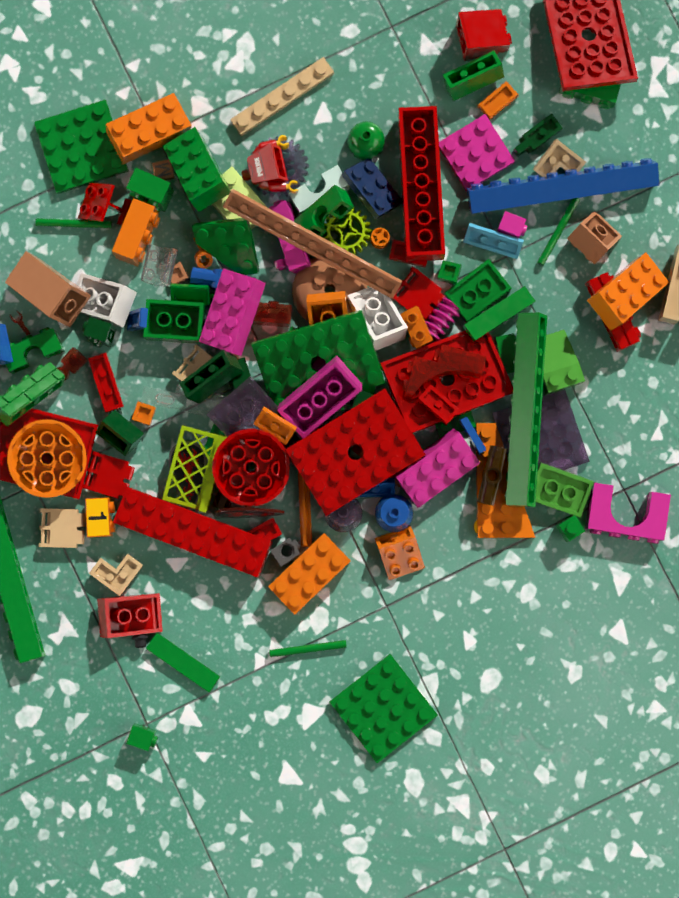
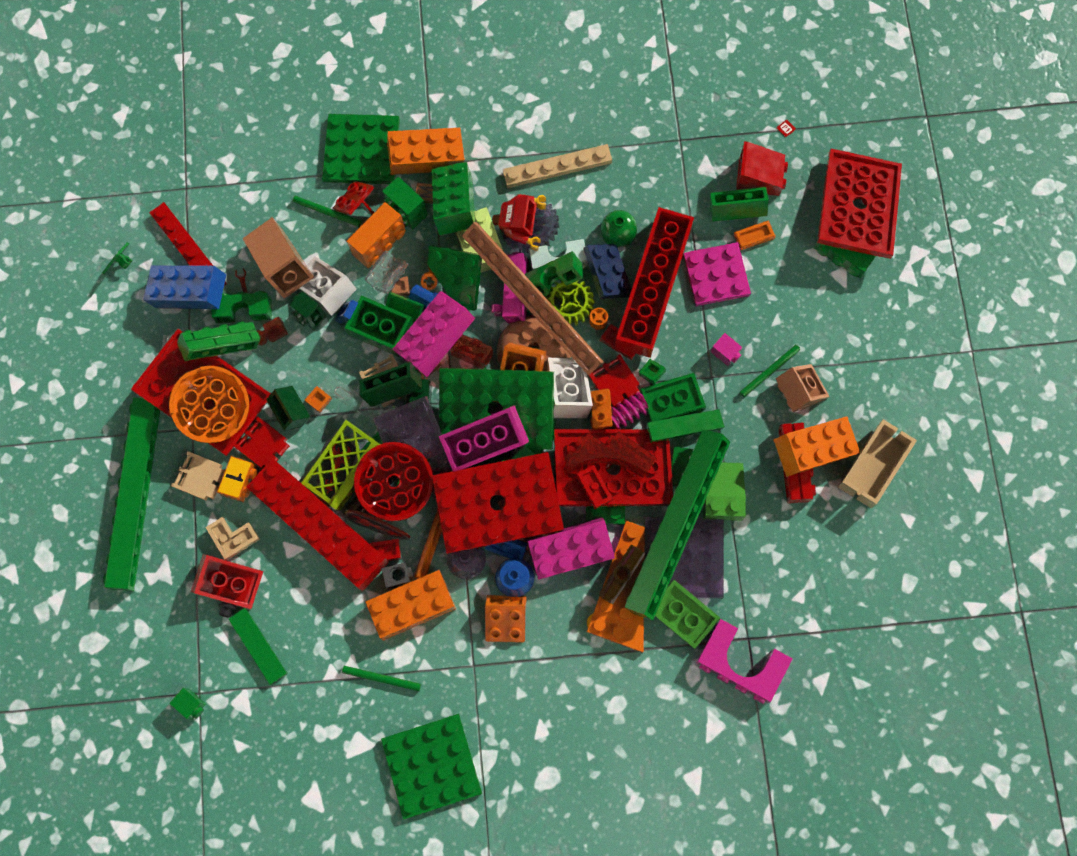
camera: 25 degrees right, 10 degrees down
red plate [88,353,124,413] -> none
orange plate [253,407,297,445] -> none
blue tile [459,417,486,455] -> none
medium azure plate [463,223,524,259] -> none
blue brick [467,158,660,214] -> none
dark green hinge [513,113,563,157] -> none
tan plate [533,139,586,177] -> none
green brick [556,515,585,542] -> none

